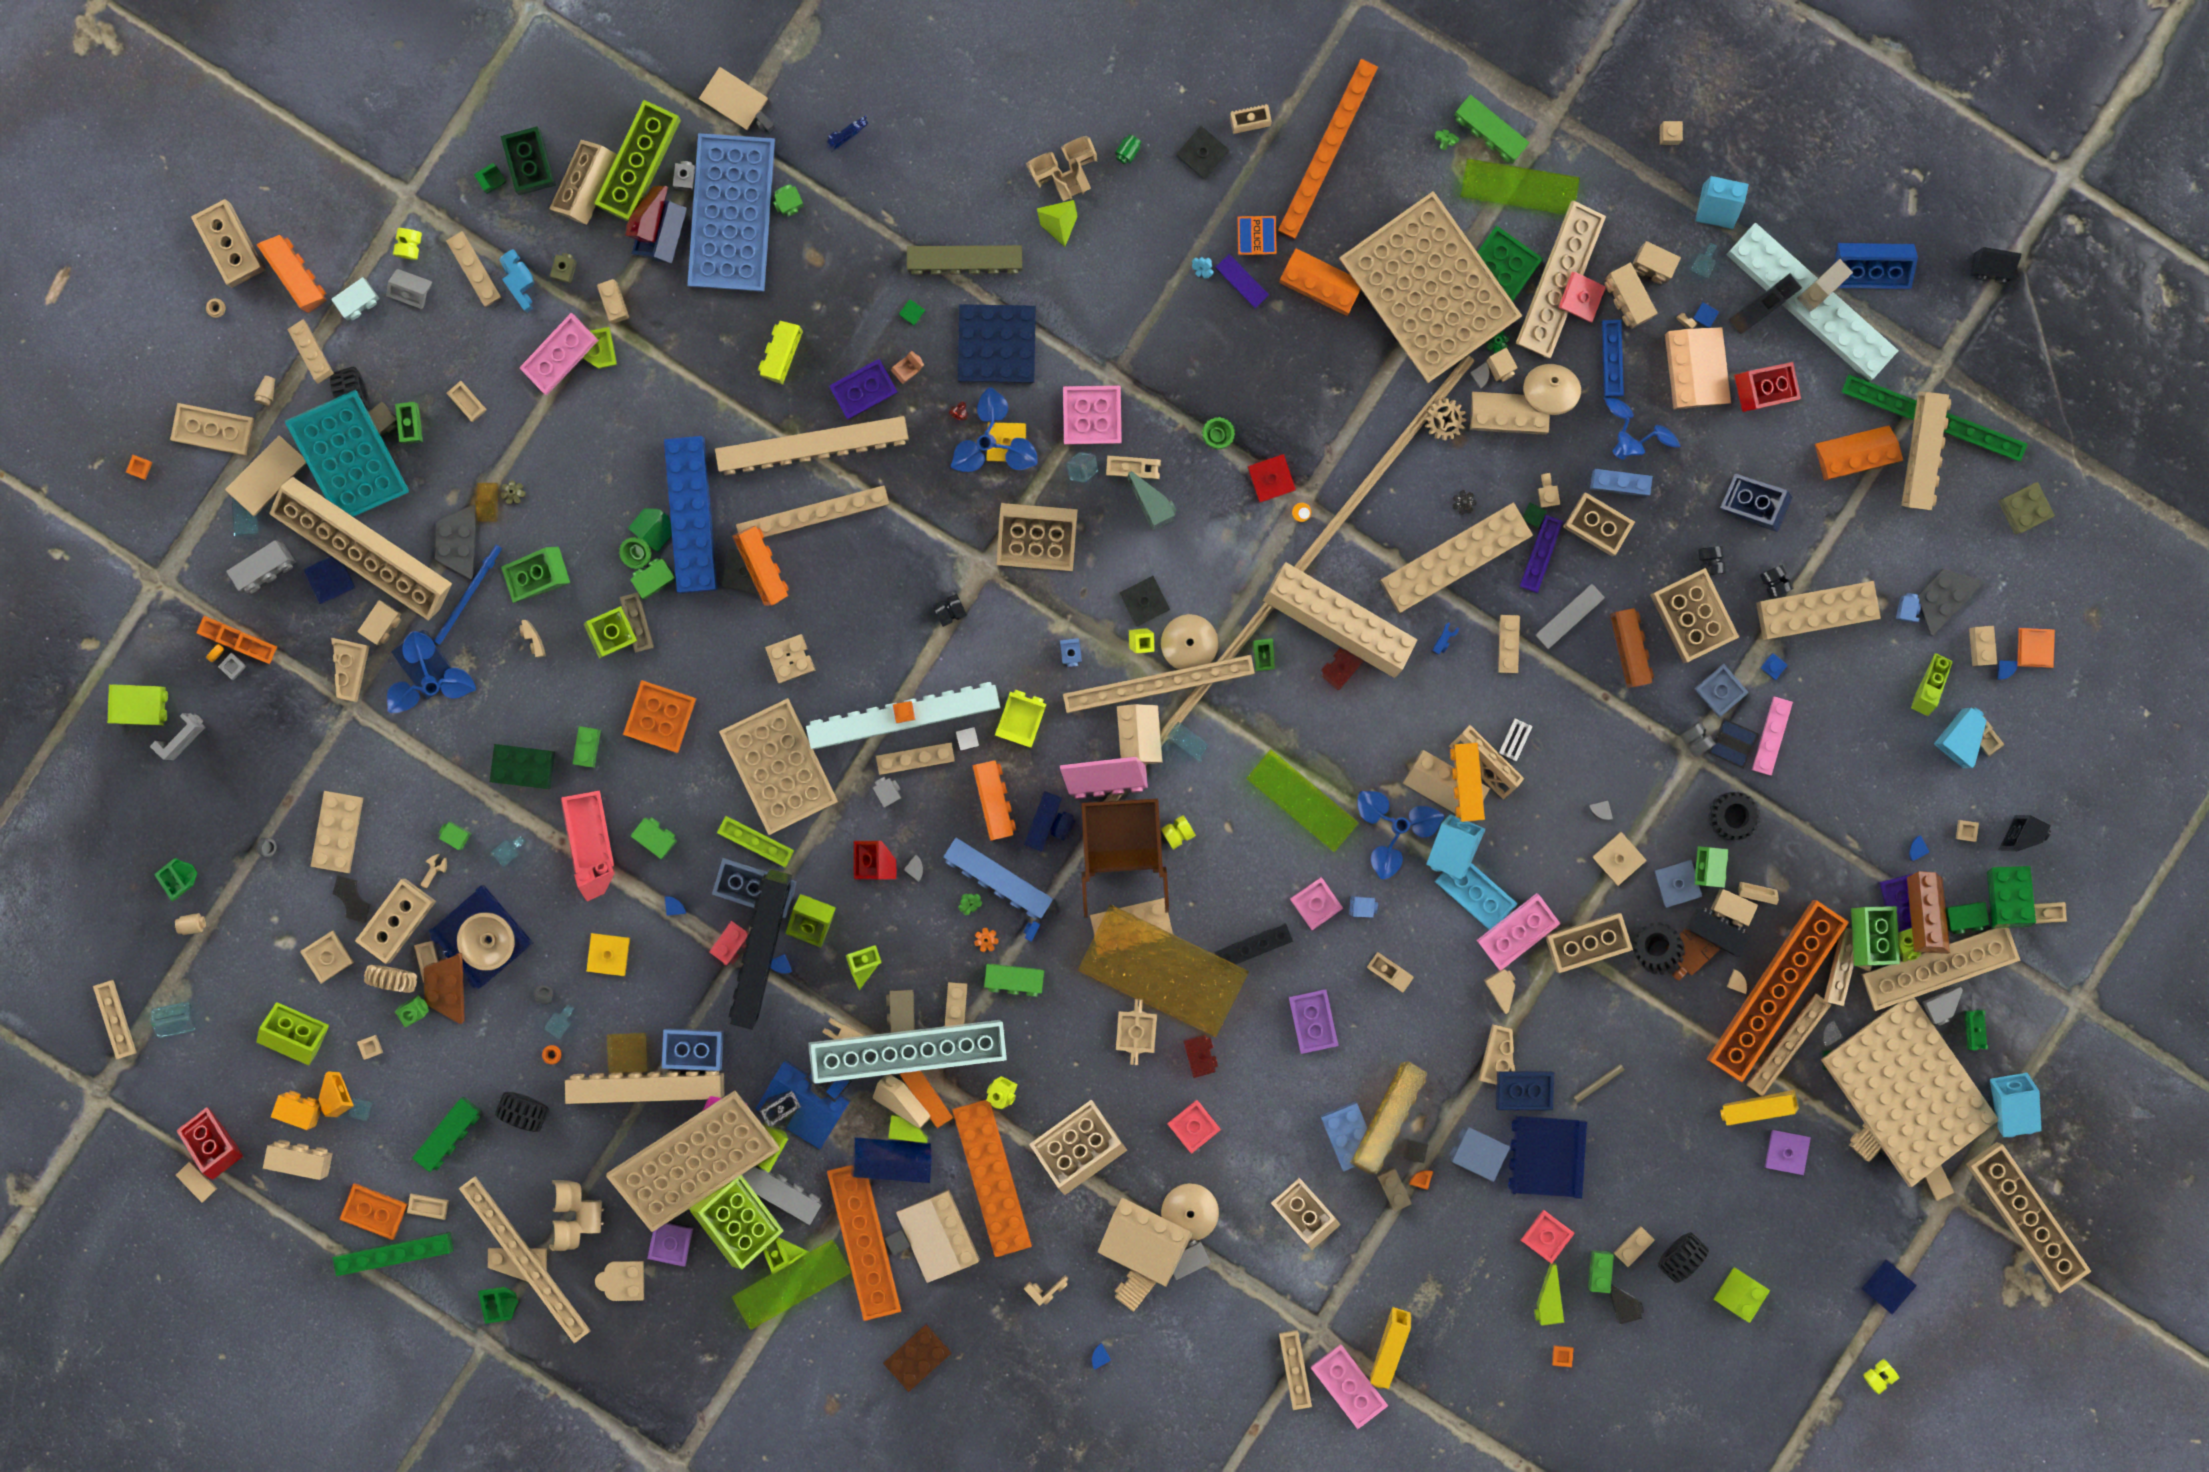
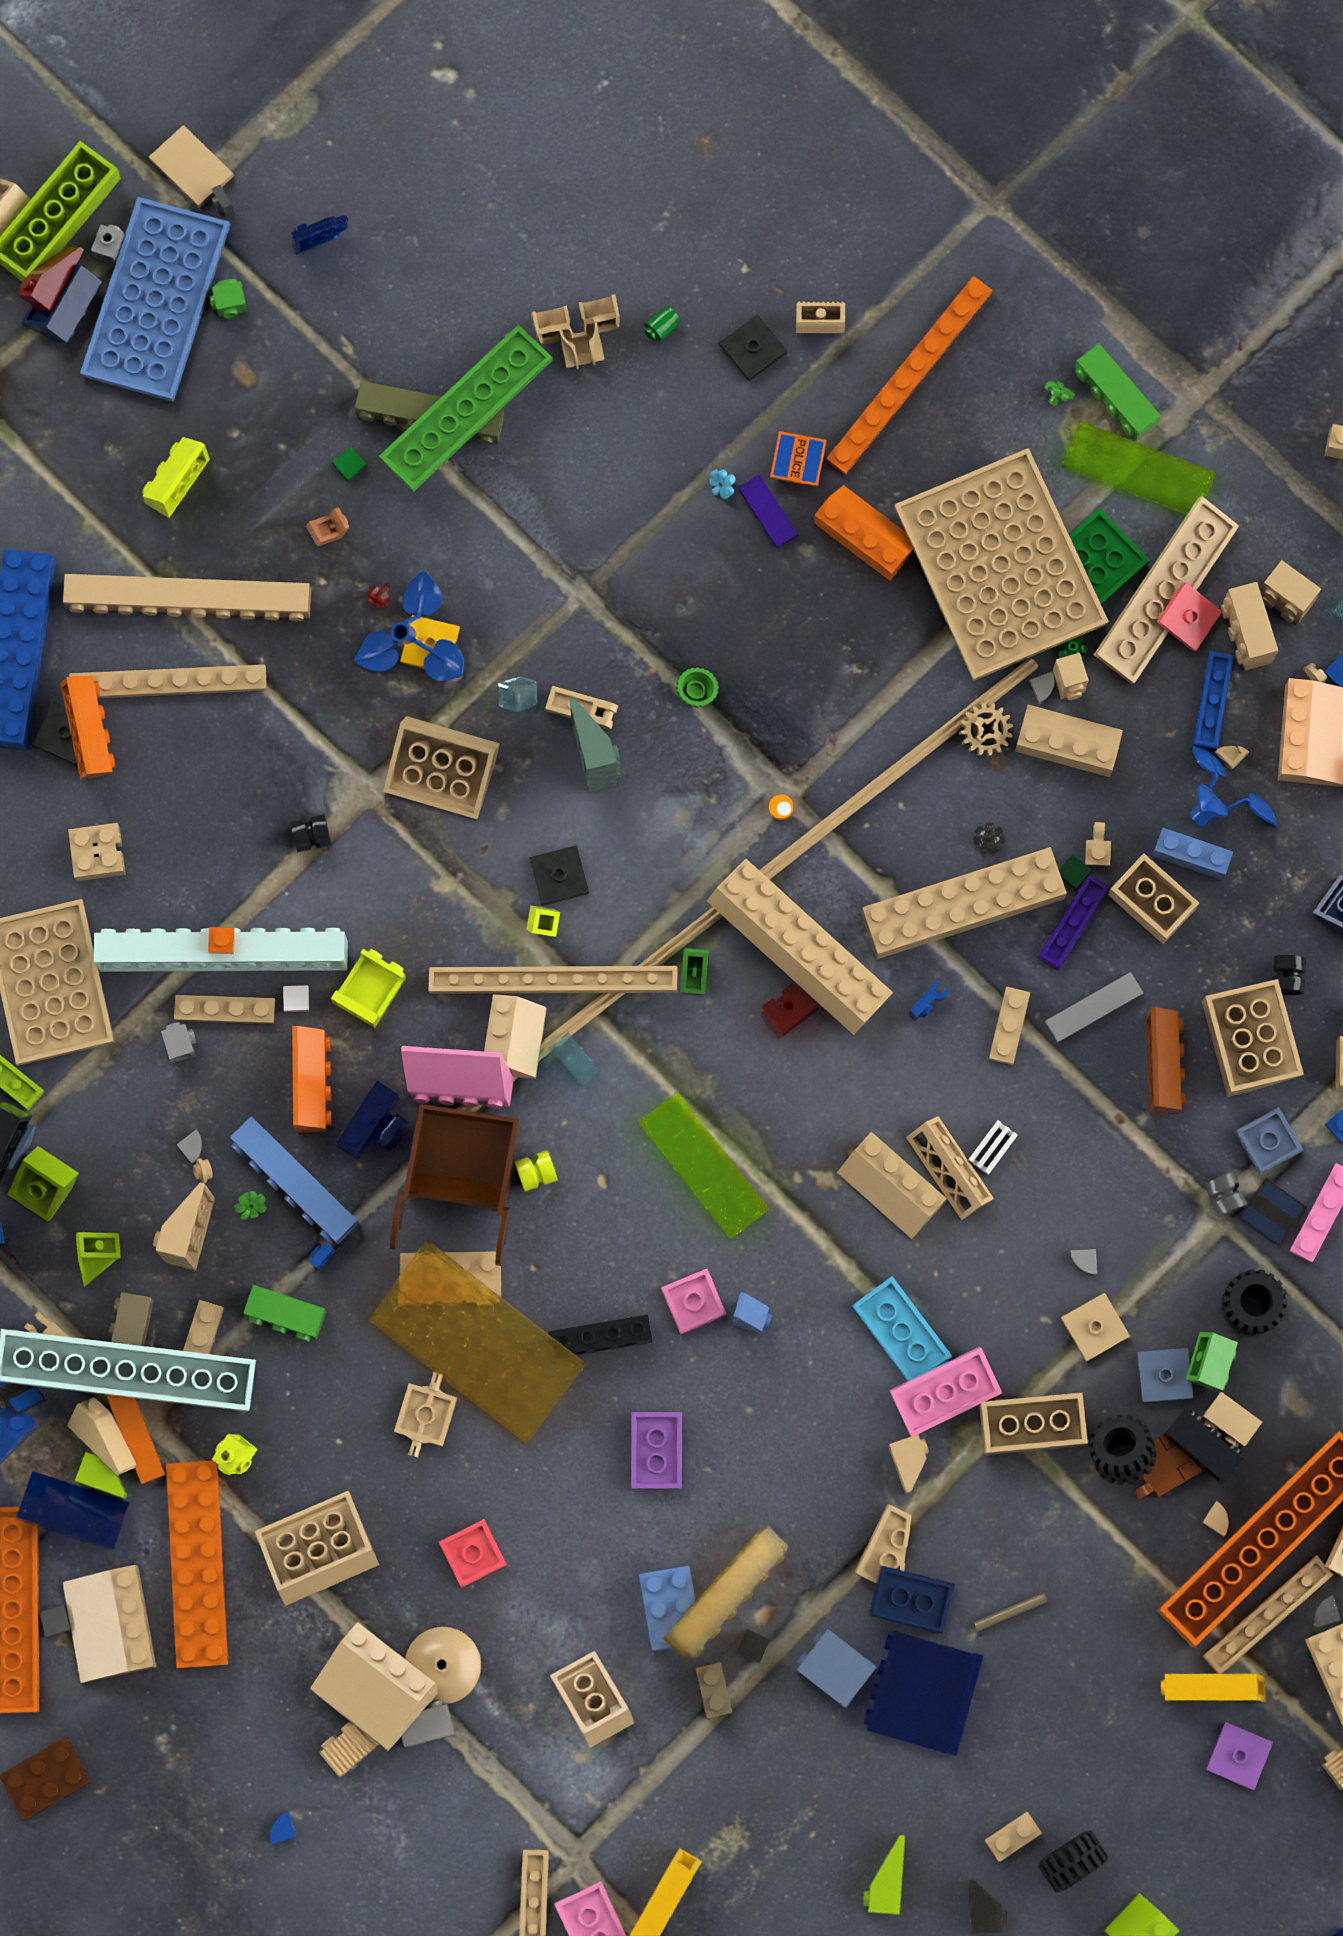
camera: 20 degrees right, 10 degrees down
dark purple plate [829,359,898,420] -> none
red slope [854,841,897,879] -> none
dark blue plate [958,304,1036,383] -> none
orange plant [974,928,999,952] -> none
tan bracket [1024,1275,1068,1306] -> none
lime slope [1037,200,1077,247] -> none
medium blue brick [1060,638,1082,667] -> none
bright pink plate [1063,386,1121,445] -> none
tan dish [1161,614,1218,670] -> none
clear red brick [1183,1034,1218,1078] -> none
red plate [1247,454,1296,503] -> none
blue plant [1357,791,1444,880] -> none
tan slope [1367,952,1414,993] -> none
orange tile [1409,1170,1433,1190] -> none
medium azure slope [1426,814,1485,879] -> none
light orange brick [1450,742,1485,822] -> none
coral plate [1521,1209,1575,1264] -> none
tan dish [1523,364,1581,415] -> none
bright green brick [1588,1250,1614,1293] -> none
tan tile [1738,882,1779,905] -> none
none -> tan slope [153,1183,215,1271]
none -> tan plate [193,1158,213,1183]
none -> bright green plate [379,325,553,492]
none -> tan tile [1214,746,1249,771]

